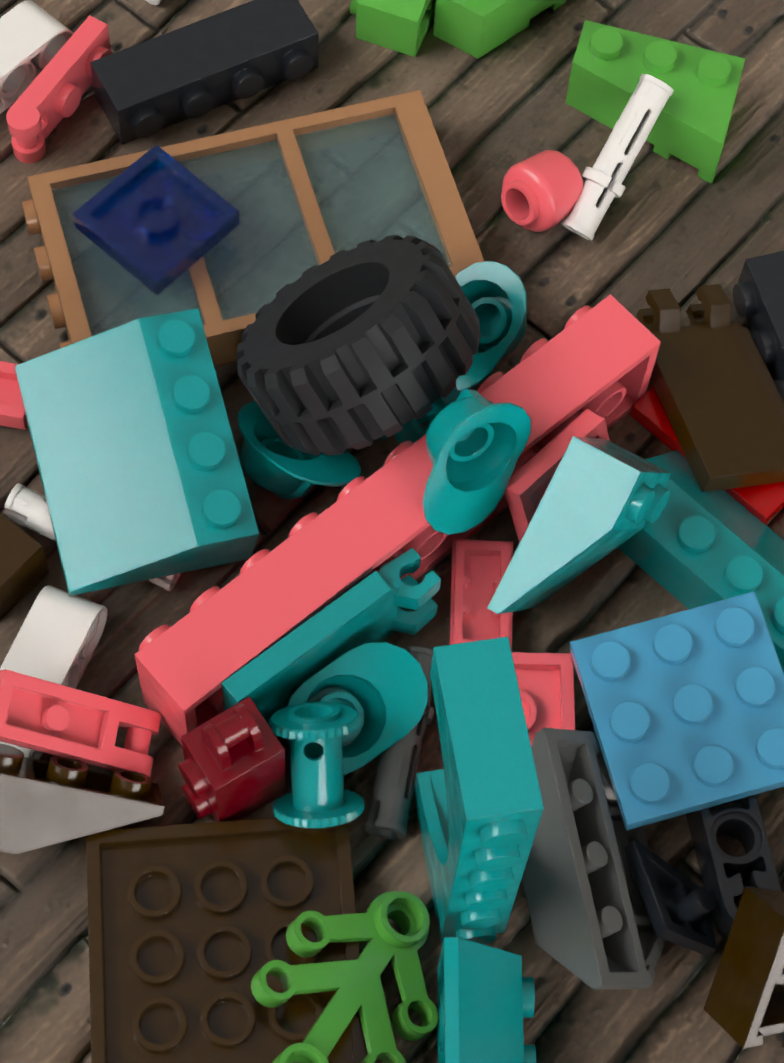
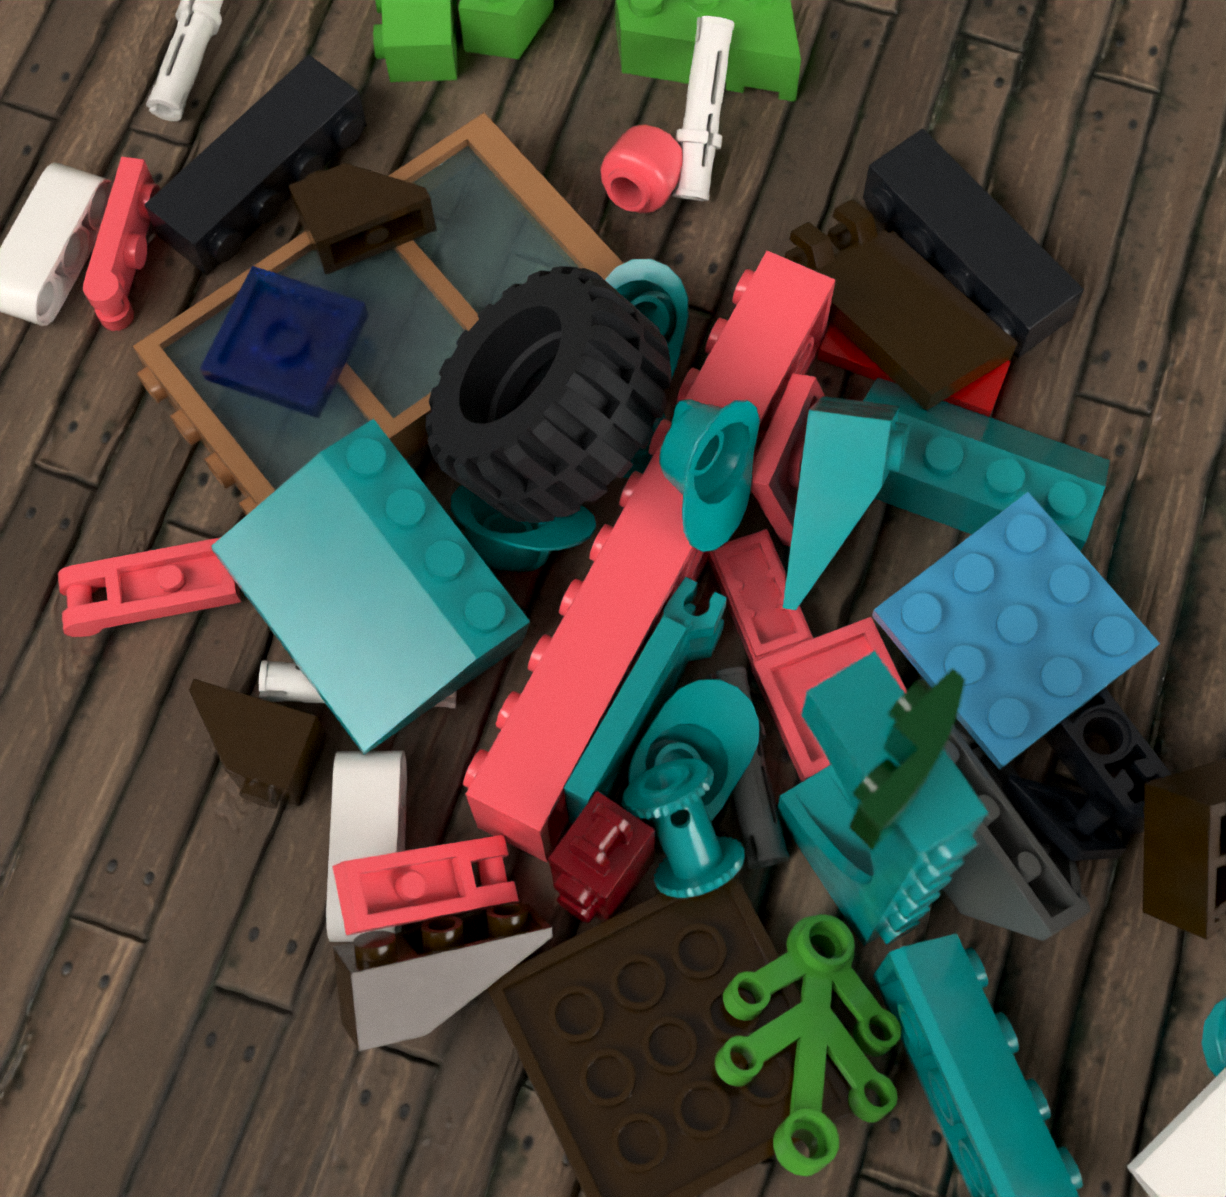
camera: 15 degrees left, 5 degrees up
none -> dark brown slope [289,163,437,275]
none -> dark green slope [849,668,965,851]

